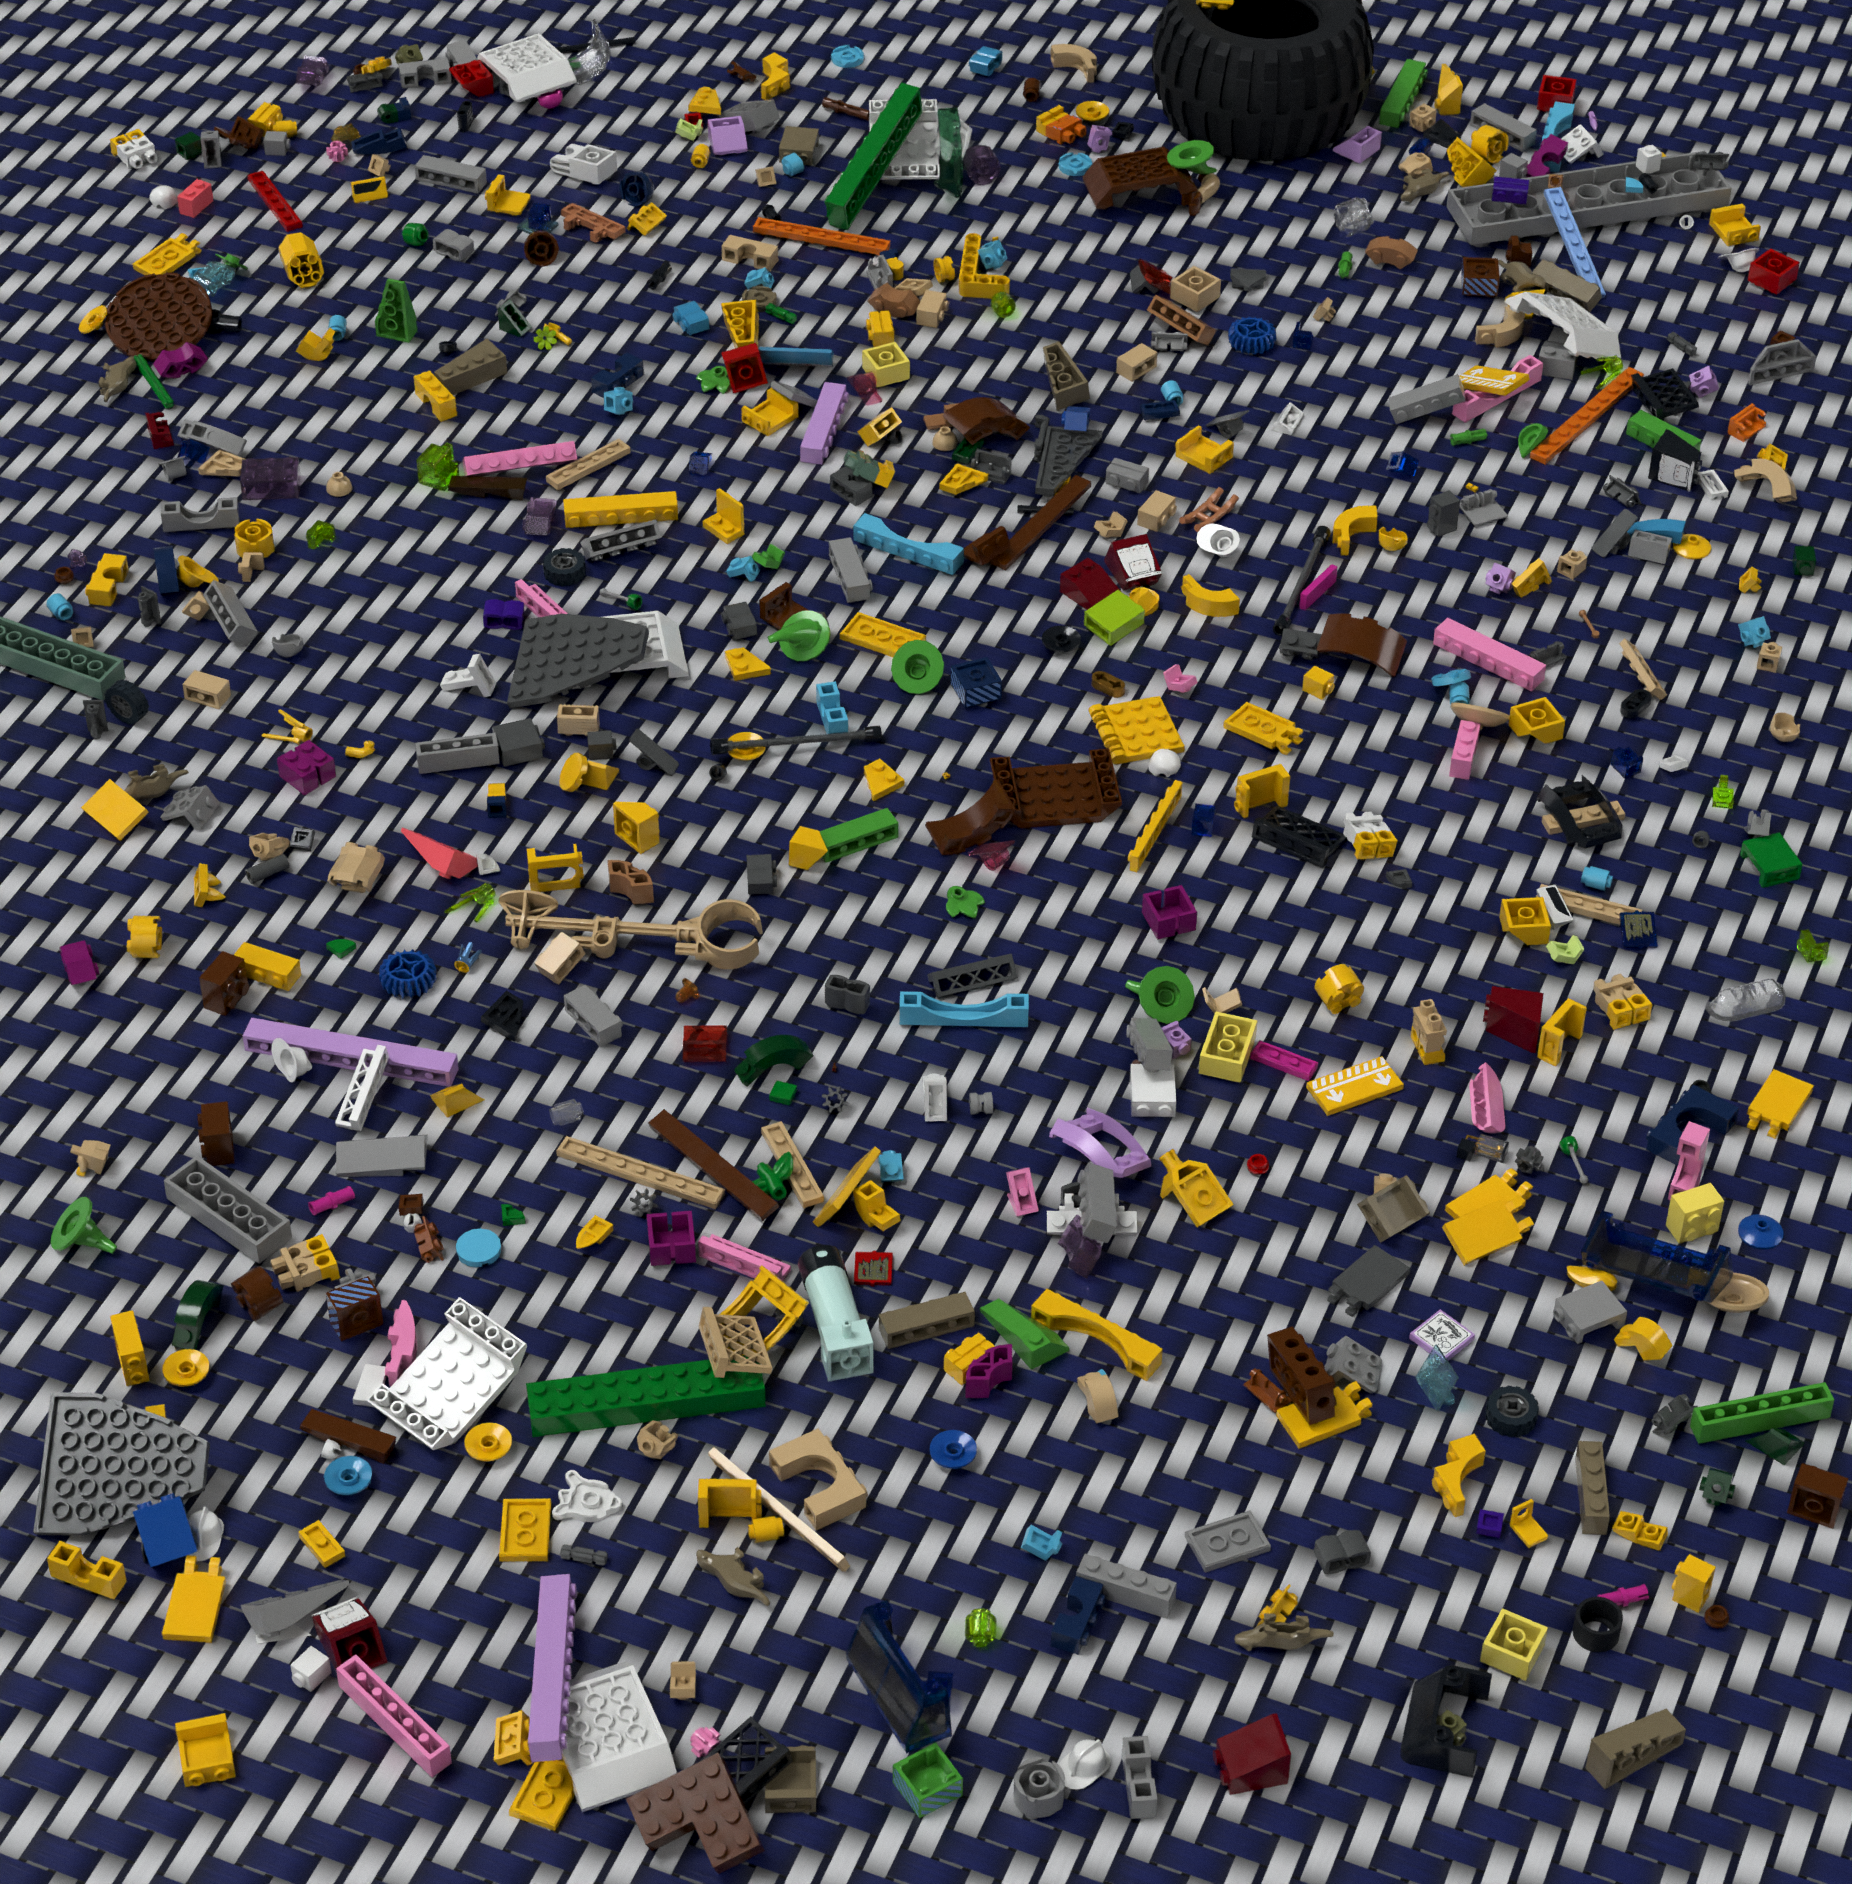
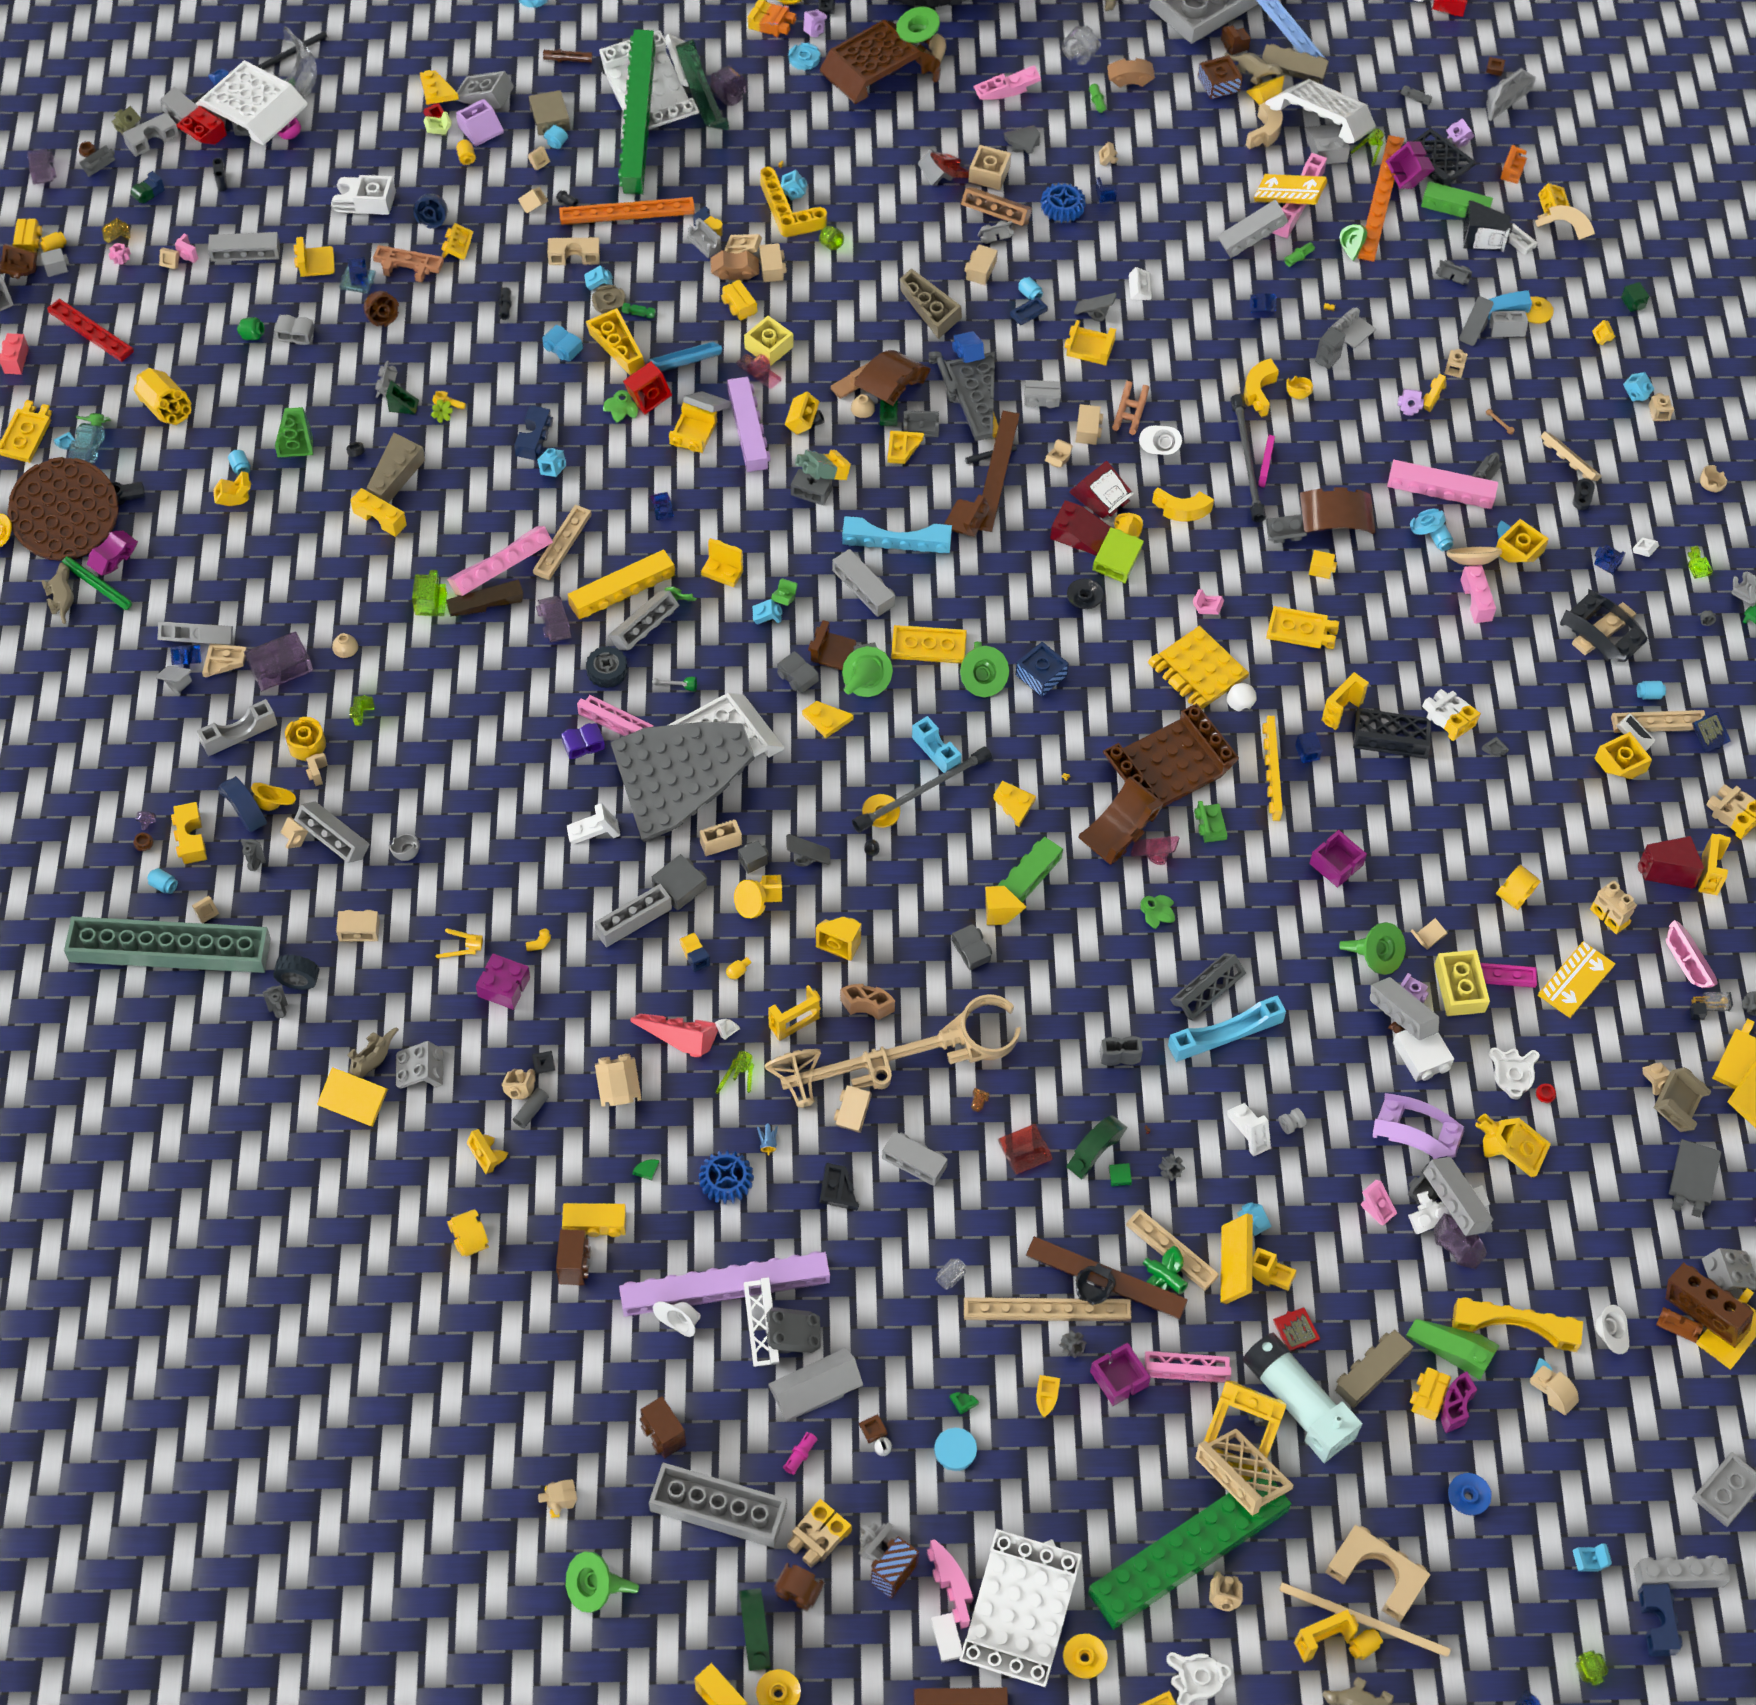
camera: 25 degrees left, 15 degrees up
magenta brick [59,940,100,985] -> none
dark red hinge [145,412,174,449] -> none
dark blue slope [351,128,407,155] -> none
yellow slope [351,176,388,203] -> none
yellow plate [361,56,392,74] -> none
dark orange hinge [414,1216,444,1262] -> none
yellow slope [430,1084,484,1118] -> none
reddish brown plate [727,61,757,82] -> none
yellow arch [761,52,790,100] -> none
yellow wheel [933,256,955,283] -> none
pearl gold beam [1091,671,1125,698] -> none
yellowish green bracket [1546,935,1584,964] -> none
none -> bright pink bracket [175,234,198,263]
none -> tan panel [518,187,548,213]
none -> bright green plate [665,587,697,601]
none -> yellow cylinder [726,957,751,980]
none -> dark grey shield [766,1307,821,1354]
none -> bright pink slope [974,65,1041,100]
none -> black helmet [1076,1263,1116,1305]
none -> bright green bracket [1194,801,1228,843]
none -> magenta piece [1386,141,1435,189]
none -> white tile [1489,1048,1540,1100]
none -> white piece [1595,1305,1629,1354]

